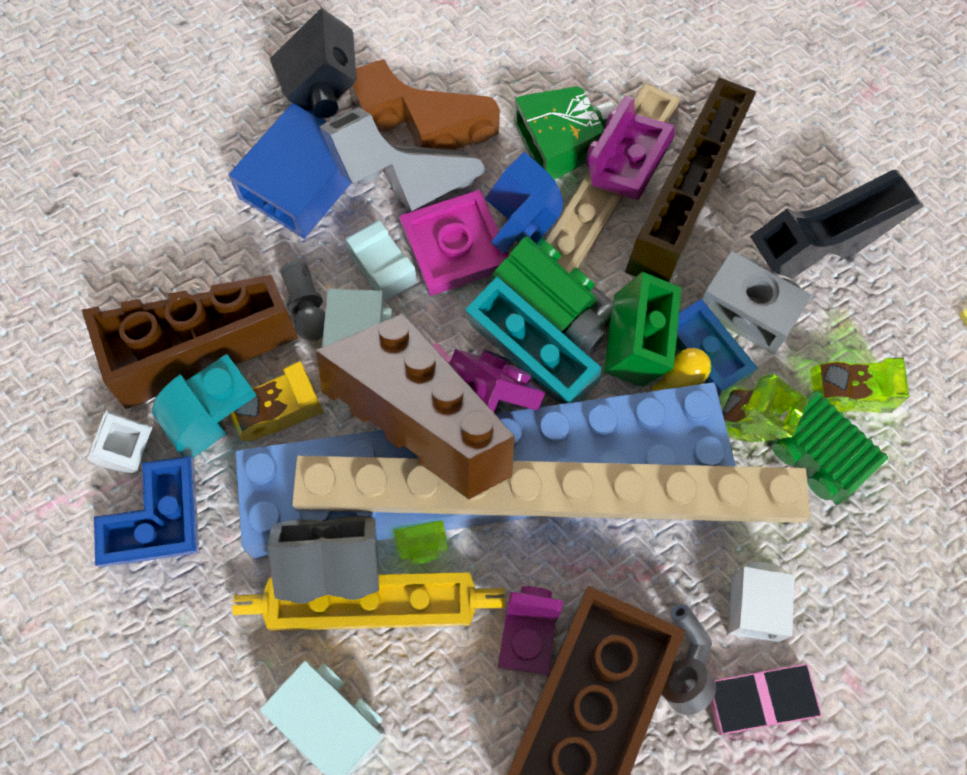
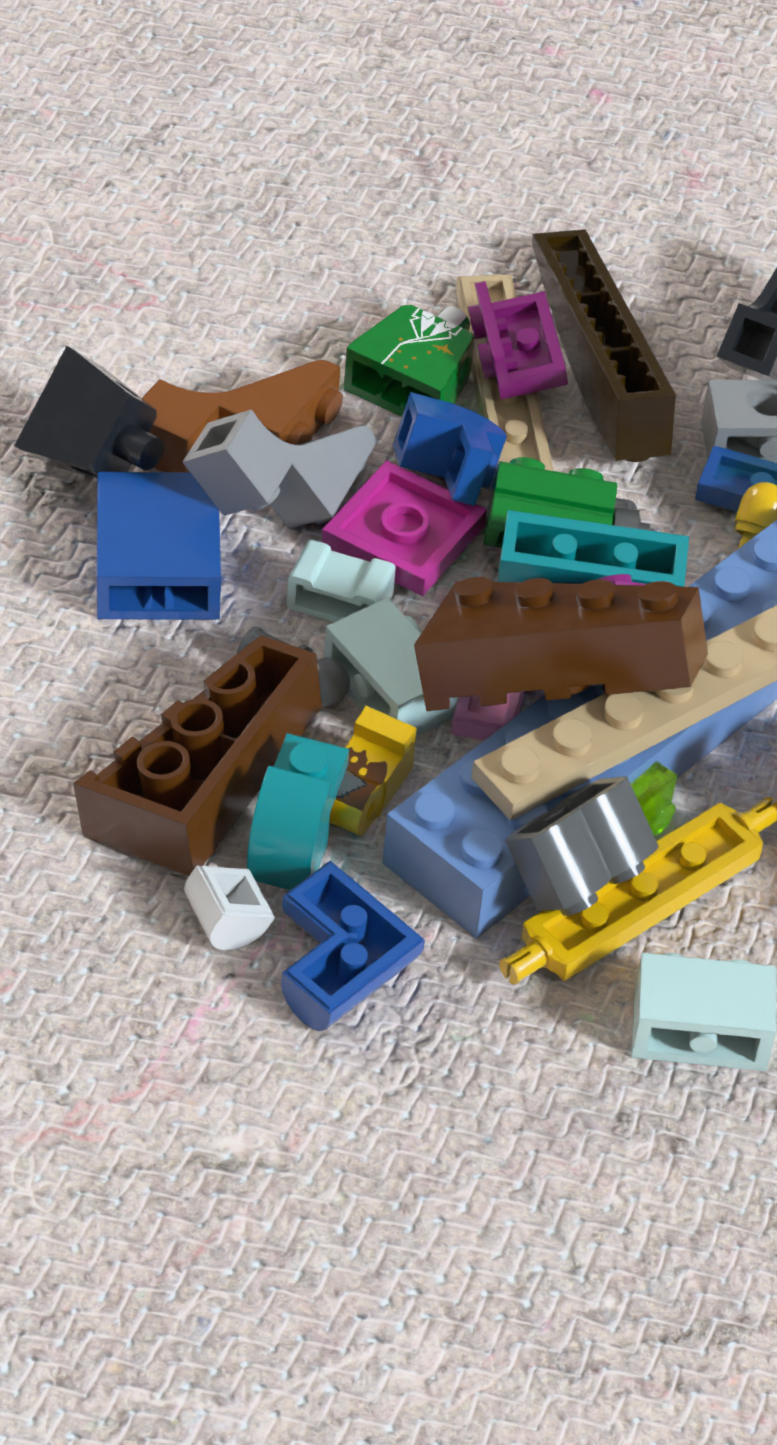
camera: 40 degrees left, 20 degrees down
green brick [604,272,682,387] -> none

